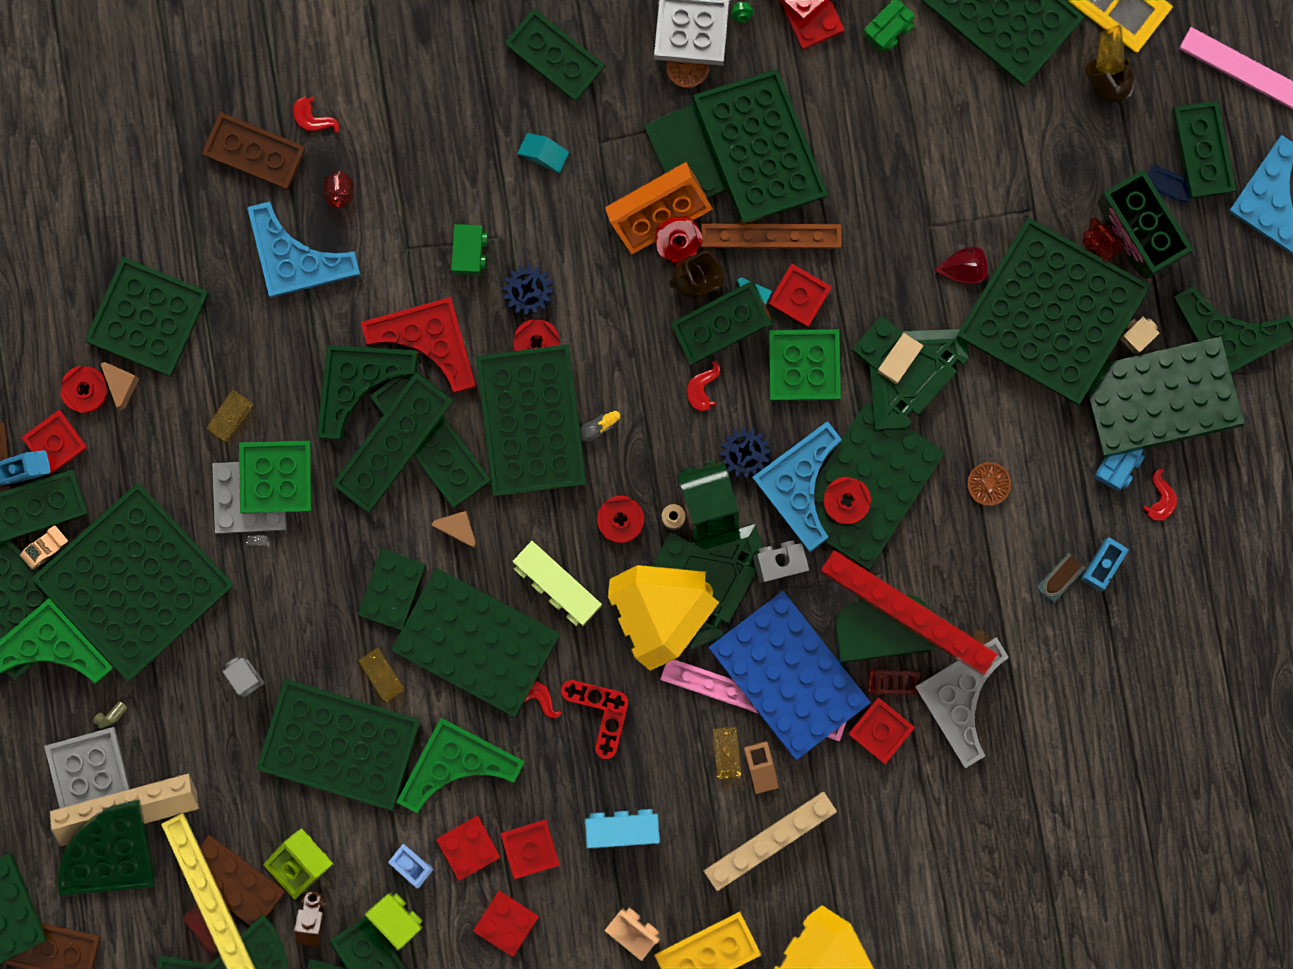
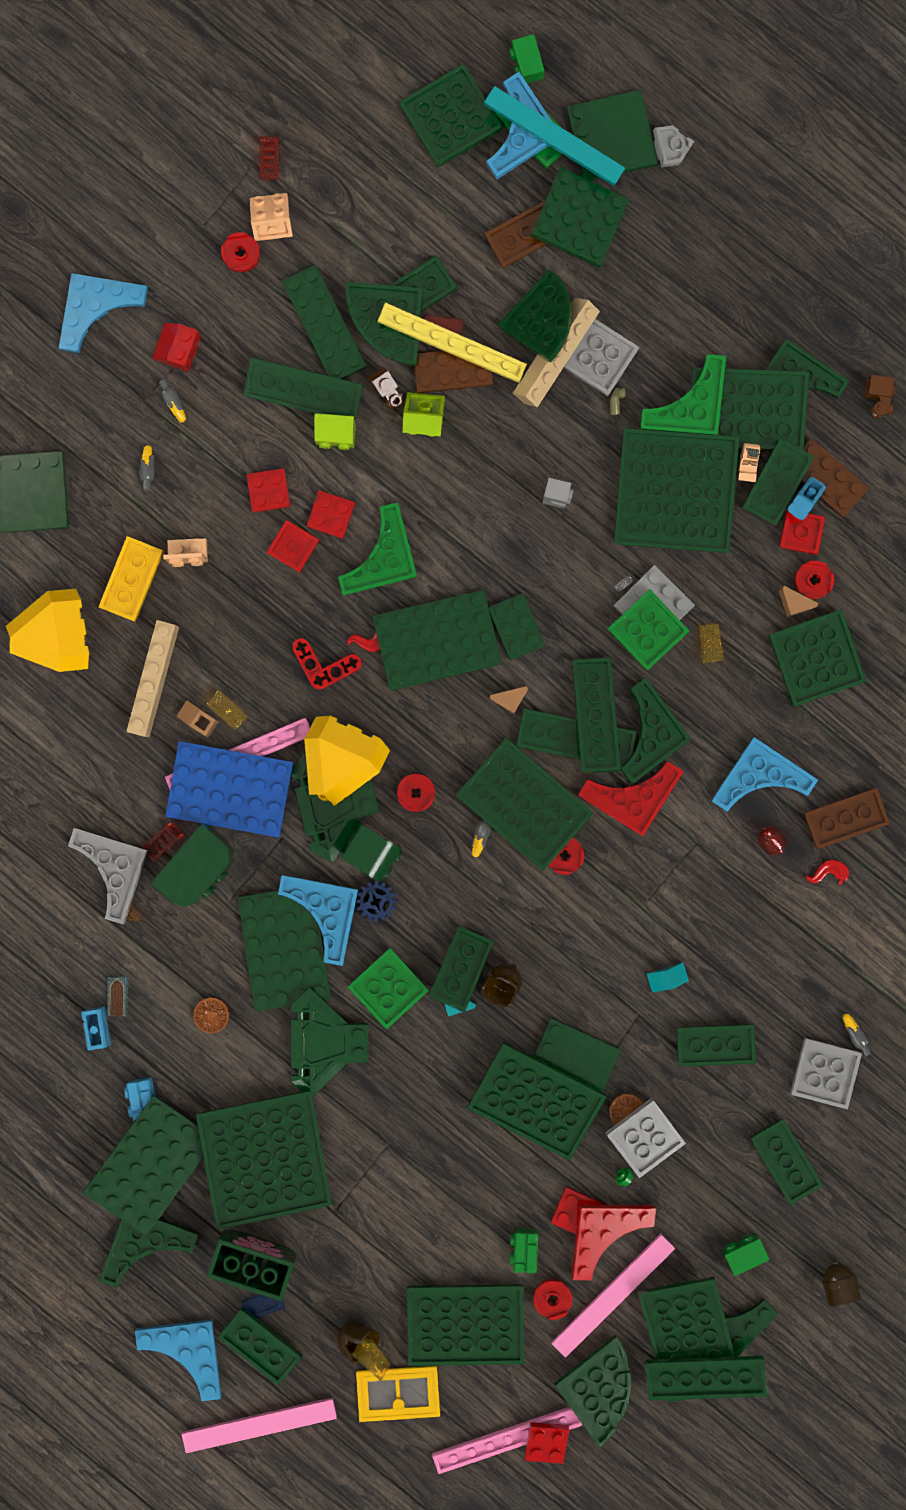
camera: 140 degrees right, 5 degrees up
dark green plate [256,678,421,811] -> none
clear yellow slope [358,648,405,702] -> none
light blue slope [388,844,433,888] -> none
green brick [451,224,488,276] -> none
dark blue gear [503,265,553,316] -> none
yellowish green brick [513,541,602,626] -> none
medium azure brick [585,809,660,848] -> none
orange slope [605,162,713,254] -> none
red plate [655,216,702,263] -> none
tan brick [662,504,685,530] -> none
red piece [687,361,720,412] -> none
dark orange plate [701,224,841,249] -> none
light grey brick [753,540,809,583] -> none
red plate [768,264,832,328] -> none
red brick [820,550,998,675] -> none
red plate [823,477,871,525] -> none
red plate [848,697,915,764] -> none
tan tile [877,333,923,385] -> none
dark red piece [934,246,988,285] -> none
clear red hips [1082,218,1124,262] -> none
tan brick [1120,317,1159,356] -> none
red piece [1143,468,1177,521] -> none

